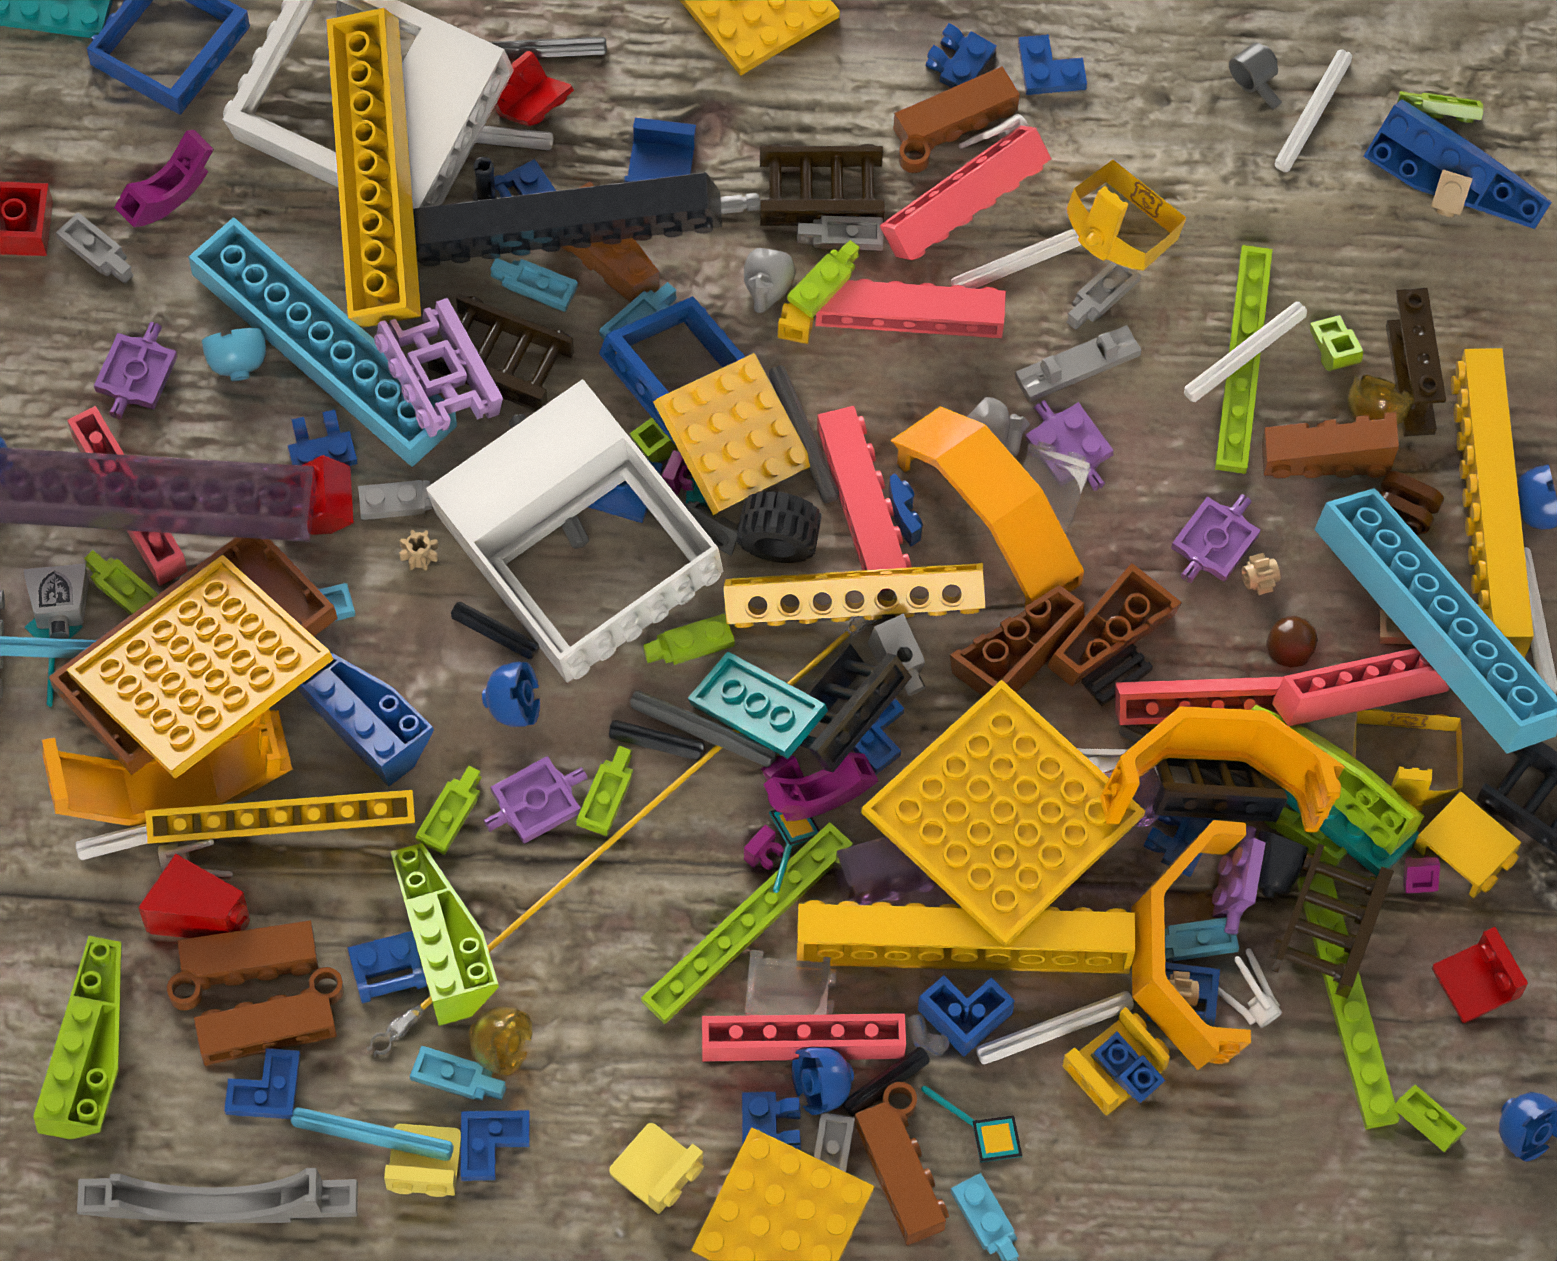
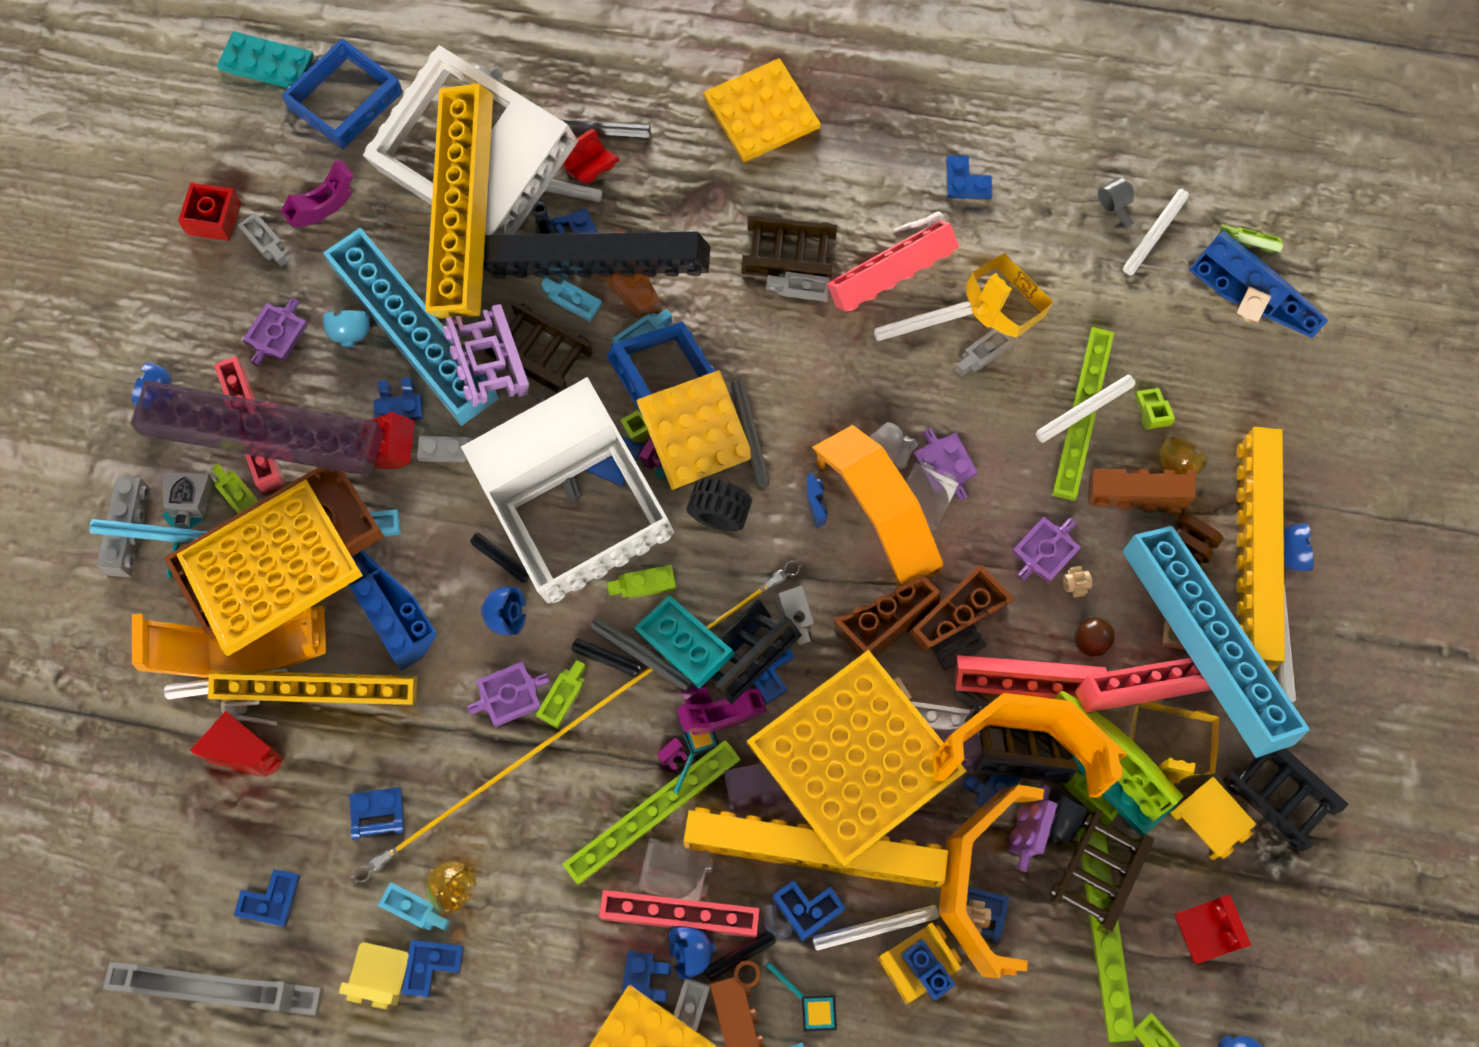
camera: 10 degrees right, 5 degrees up
lime wedge [33,936,122,1140] -> none
dark orange hinge [167,920,319,1010] -> none
dark orange hinge [194,967,344,1066] -> none
medium azure axle [291,1107,454,1161] -> none
lime wedge [390,843,499,1026] -> none
tan gear [399,530,439,570] -> none
lime hinge [415,766,482,855] -> none
light yellow bracket [609,1123,704,1214] -> none
blue panel [624,117,696,182] -> none
dark grey hinge [683,501,739,556] -> none
light grey axle [721,193,760,214] -> none
yellow brick [723,563,986,628] -> none
light grey piece [744,248,796,313] -> none
yellow brick [778,303,815,344] -> none
lime hinge [787,240,860,318] -> none
coral brick [815,279,1006,338] -> none
coral brick [817,406,912,592] -> none
dark orange hinge [893,66,1020,173] -> none
blue plate [925,23,997,88] -> none
light grey hinge [1015,325,1141,403] -> none
medium azure hinge [1165,917,1239,961] -> none
white plant [1218,948,1282,1028] -> none
dark brown fence [1386,288,1446,437] -> none
magenta tile [1403,855,1440,893] -> none

